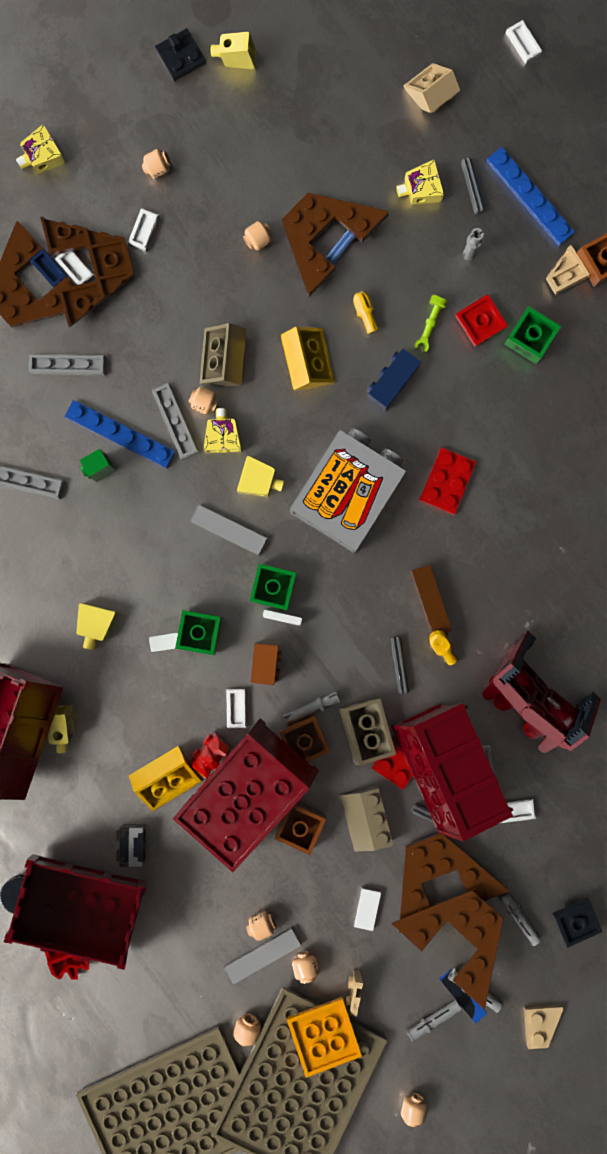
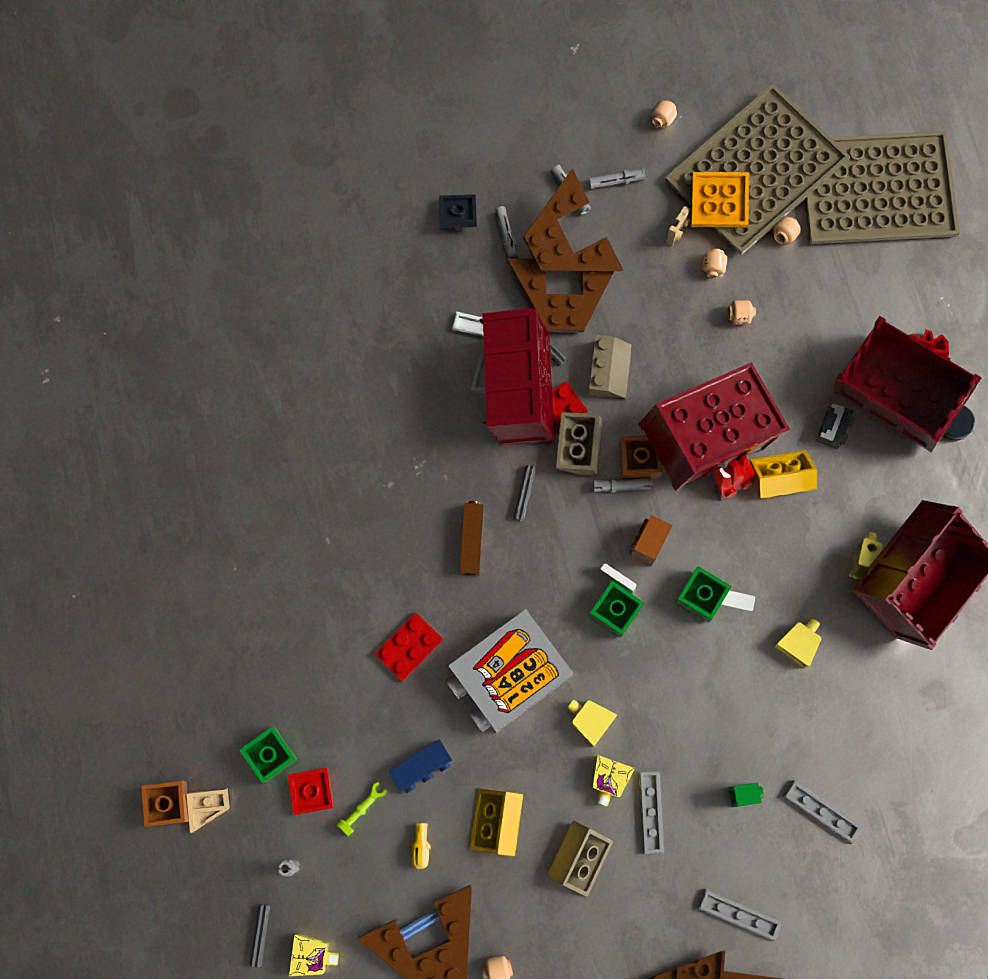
camera: 160 degrees left, 10 degrees down
blue plate [64,400,175,469] -> none
light nougat head [189,387,219,415] -> none
light grey tile [190,505,267,555] -> none
light grey tile [224,927,301,985] -> none
white tile [227,689,247,728] -> none
dark orange brick [274,802,326,855] -> none
white tile [354,887,381,931] -> none
yellow arm [429,630,458,665] -> none
black sticker [439,969,487,1023] -> none
dark red container [482,630,601,753] -> none
blue plate [486,147,575,246] -> none
tan wing [524,1004,563,1049] -> none

